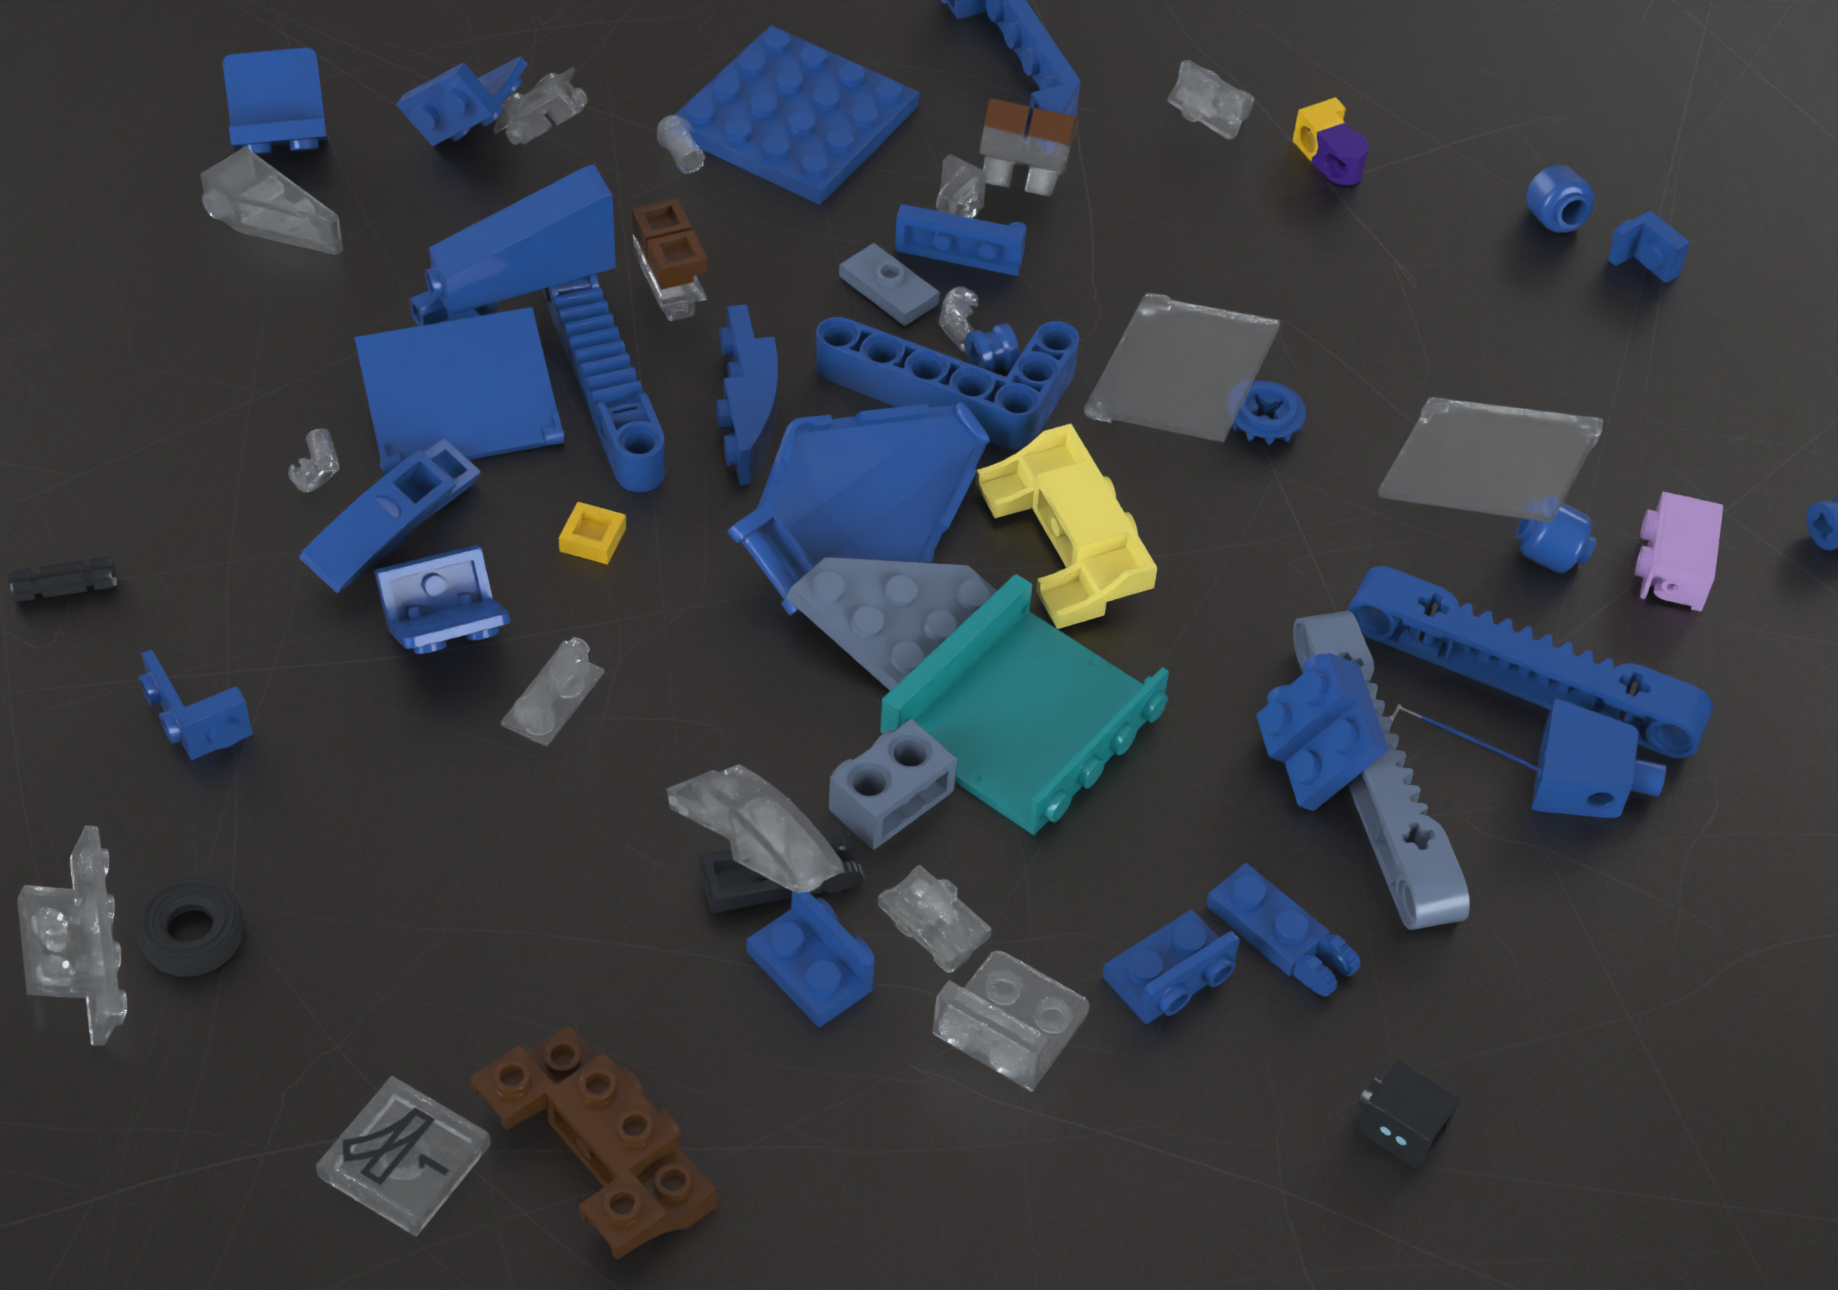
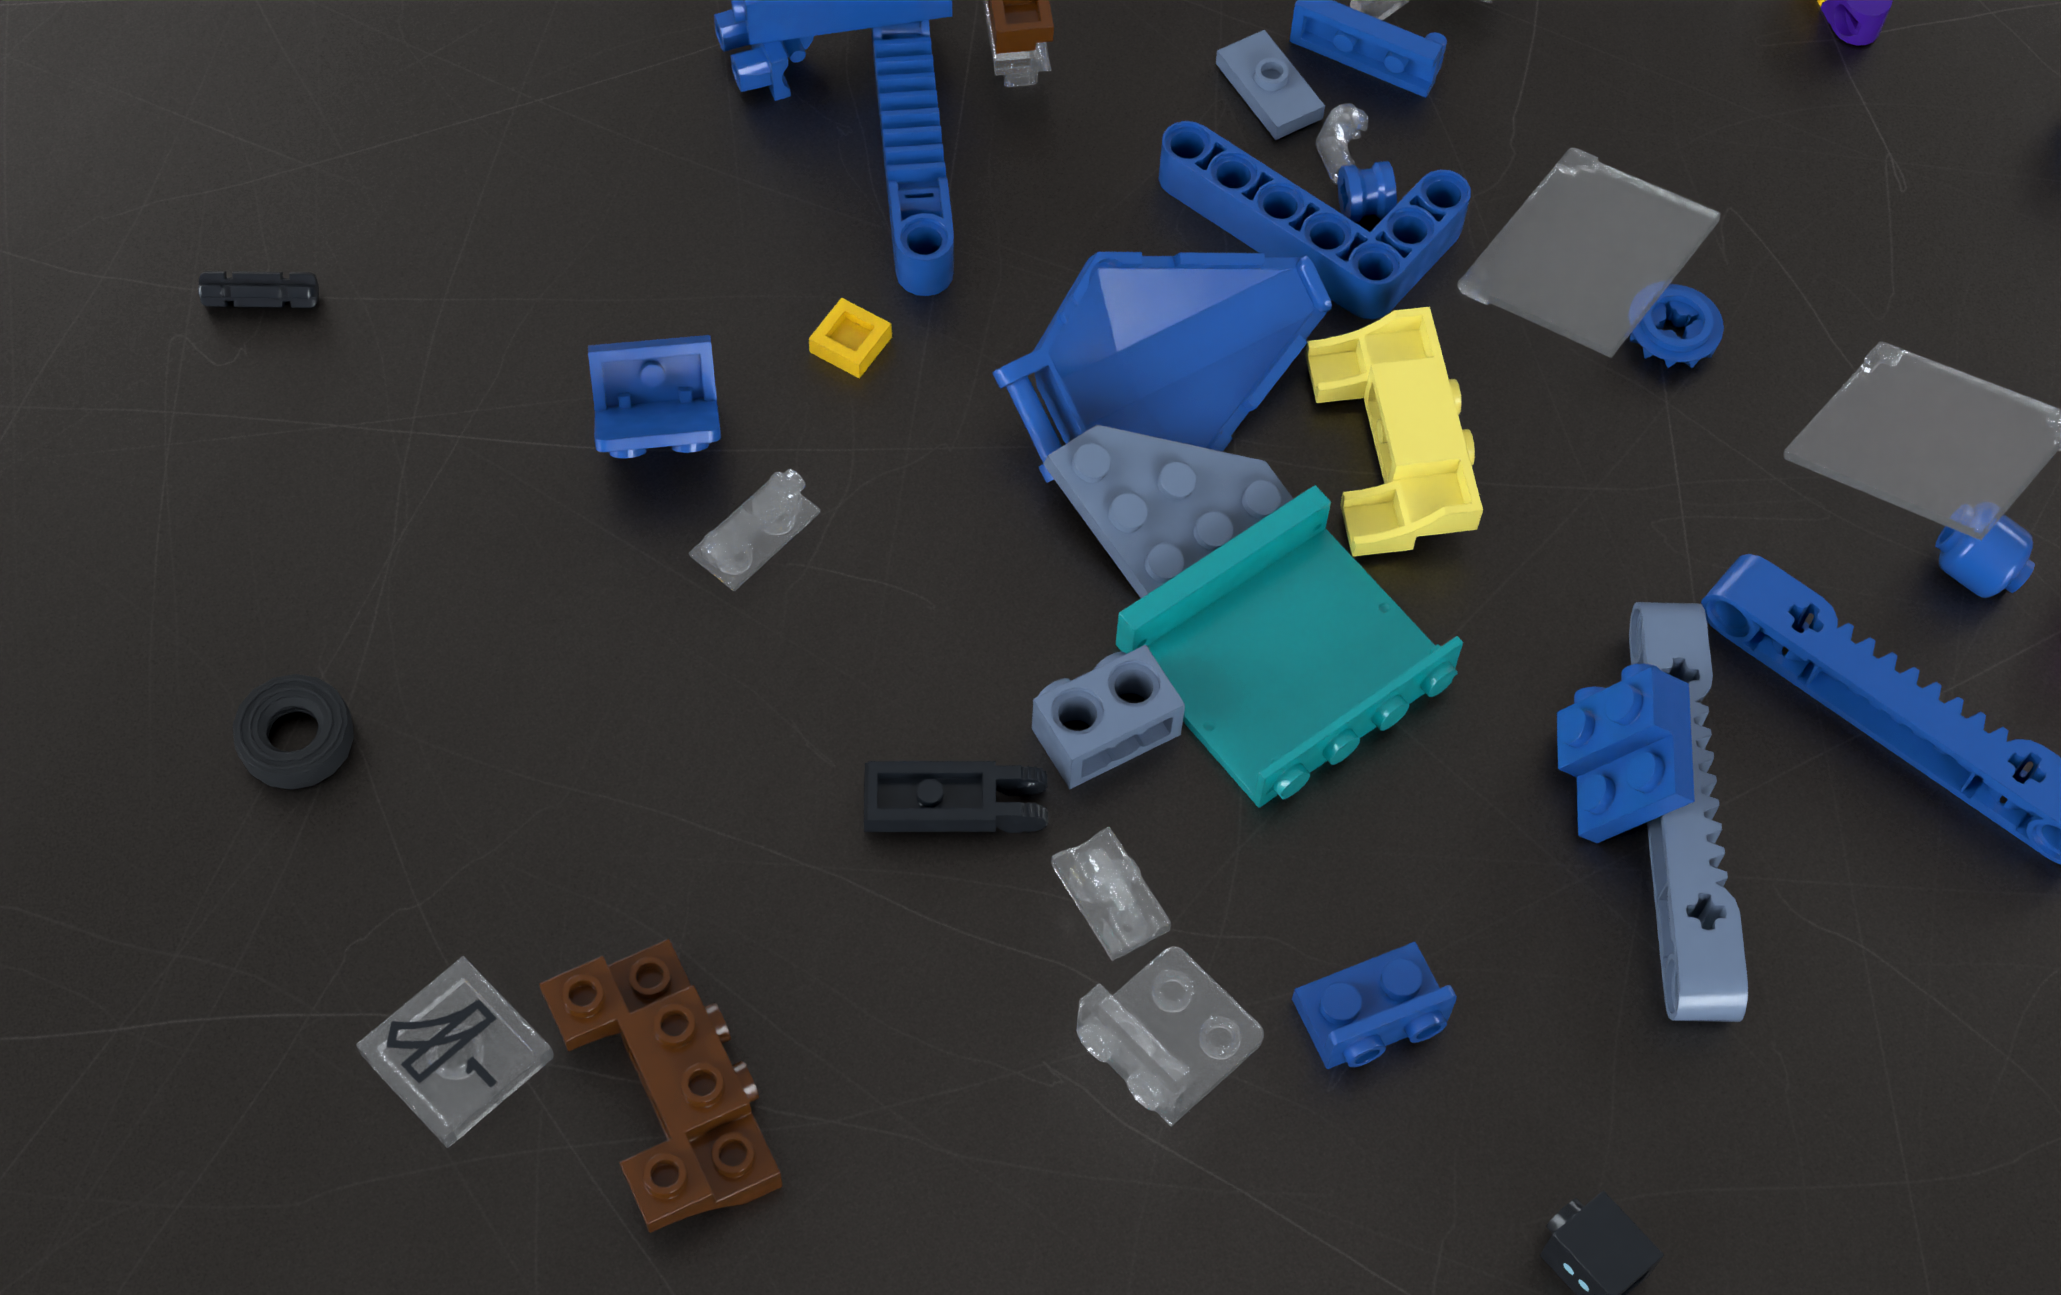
camera: 15 degrees right, 10 degrees up
clear bracket [17,825,127,1046] -> none
blue bracket [138,649,253,760] -> none
clear arm [289,429,339,492] -> none
blue slope [299,438,481,594] -> none
blue piece [354,307,565,475] -> none
clear slope [667,764,844,893] -> none
blue slope [716,304,778,485] -> none
blue bracket [746,886,875,1028] -> none
blue hinge [1206,863,1361,997] -> none
blue piece [1389,704,1538,770] -> none
blue torso [1531,698,1666,819] -> none

